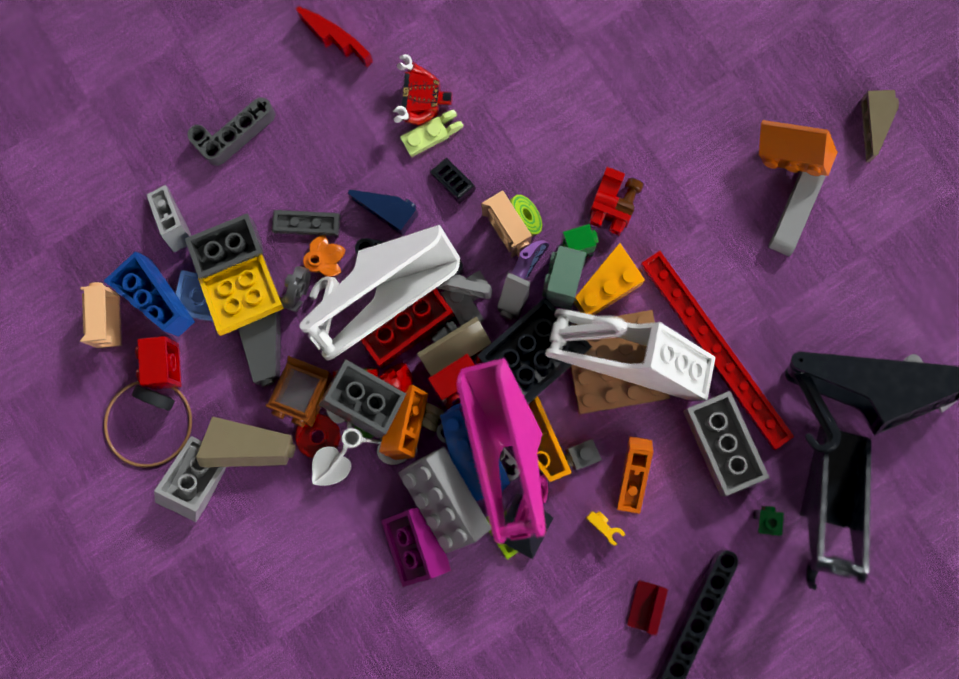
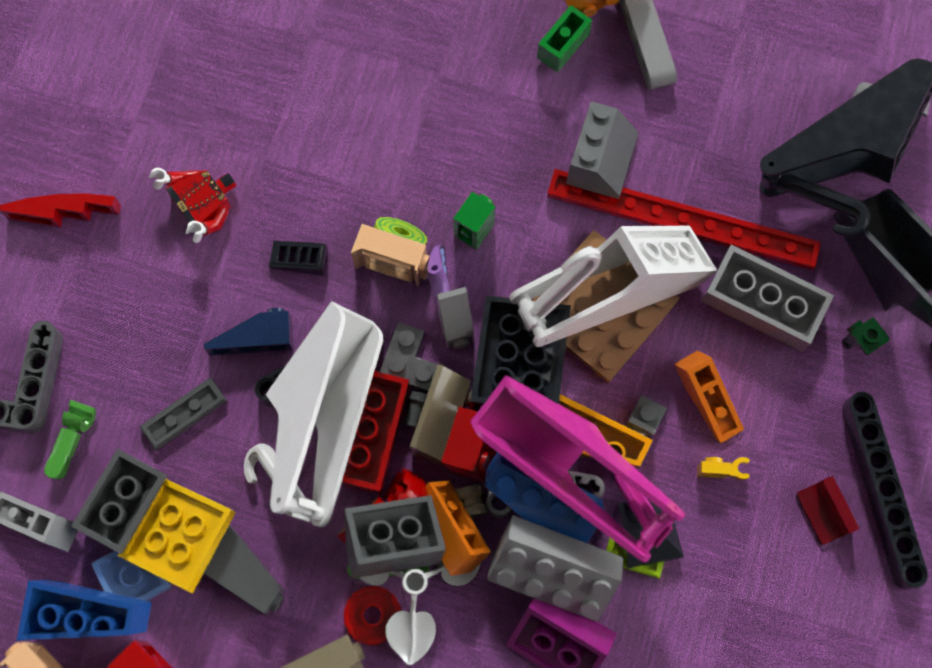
camera: 50 degrees left, 5 degrees down
dark orange window [266,356,333,428] -> none
flat silver plate [281,266,311,312] -> none
orange plate [303,235,345,277] -> none
yellowish green hinge [400,110,463,157] -> none
light grey hinge [438,275,492,299] -> none
sand green brick [542,246,586,310] -> none
light orange wedge [574,243,645,315] -> none
red hips [589,167,644,236] -> none
none -> bright green piece [44,400,96,479]
none -> green brick [537,5,592,73]
none -> dark grey slope [566,101,639,199]

